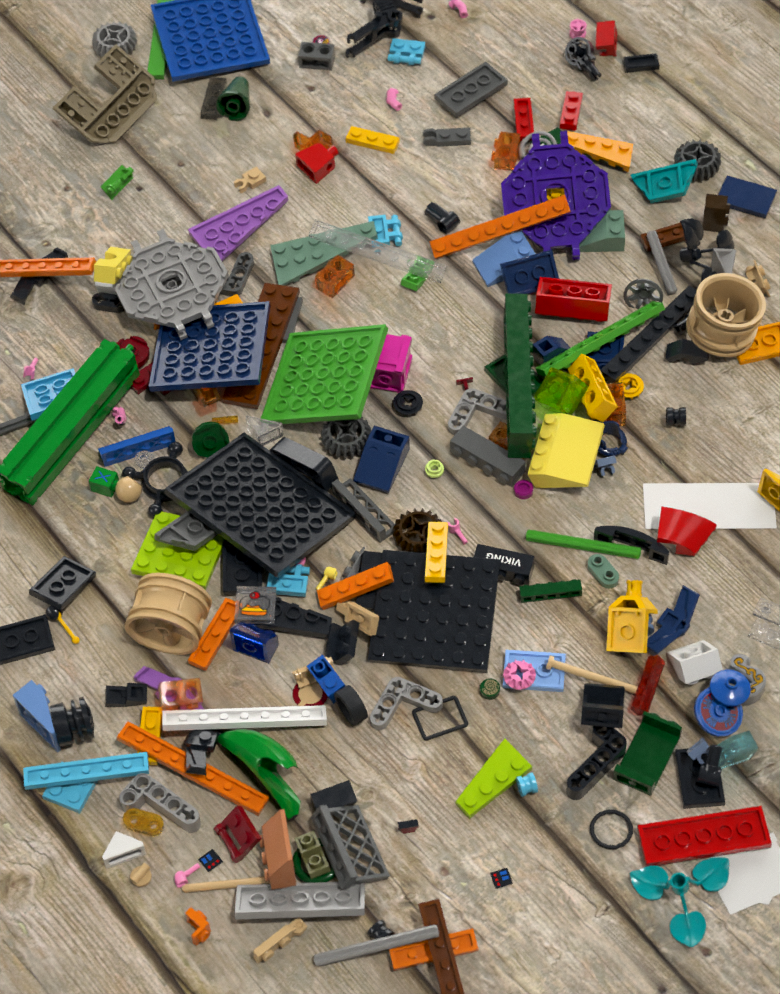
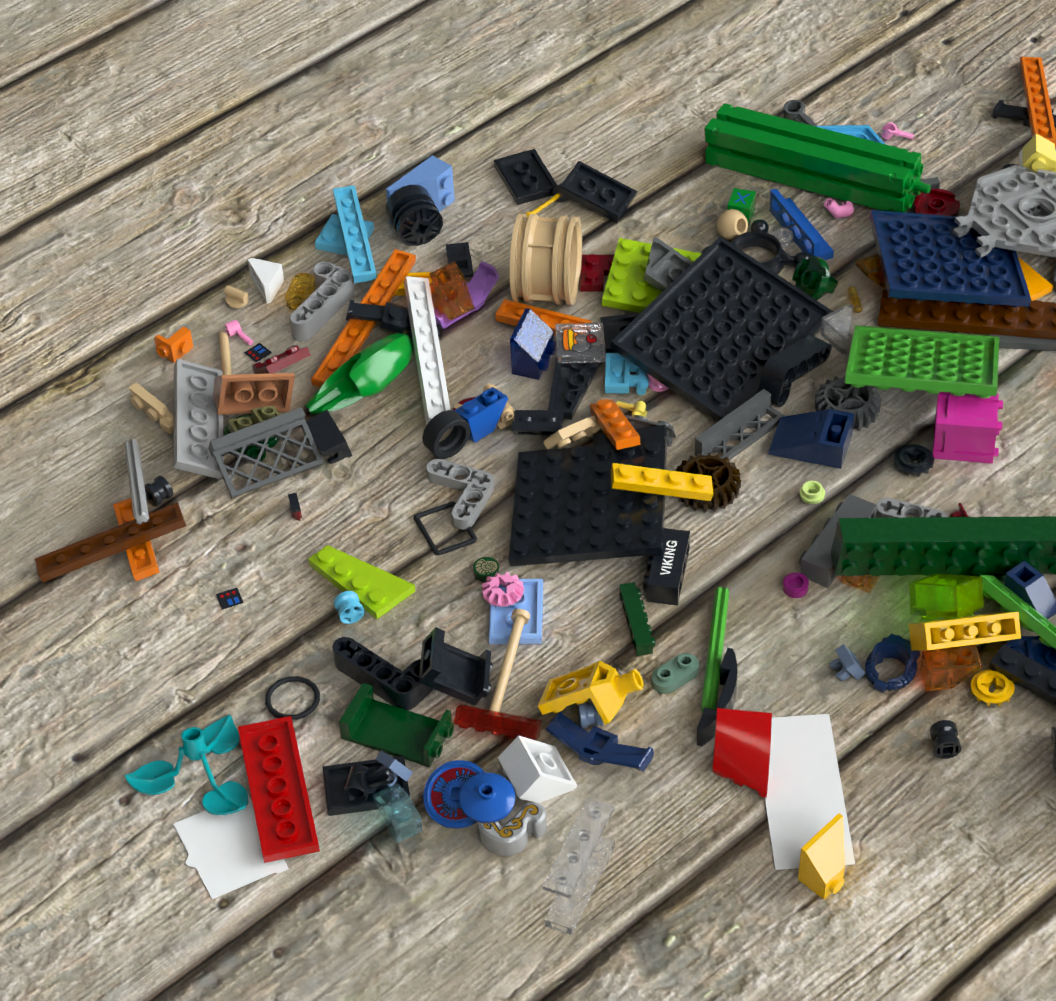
camera: 85 degrees right, 10 degrees down
bright pink hand [448,518,468,544] -> none
light yellow slope [527,413,605,488] -> none

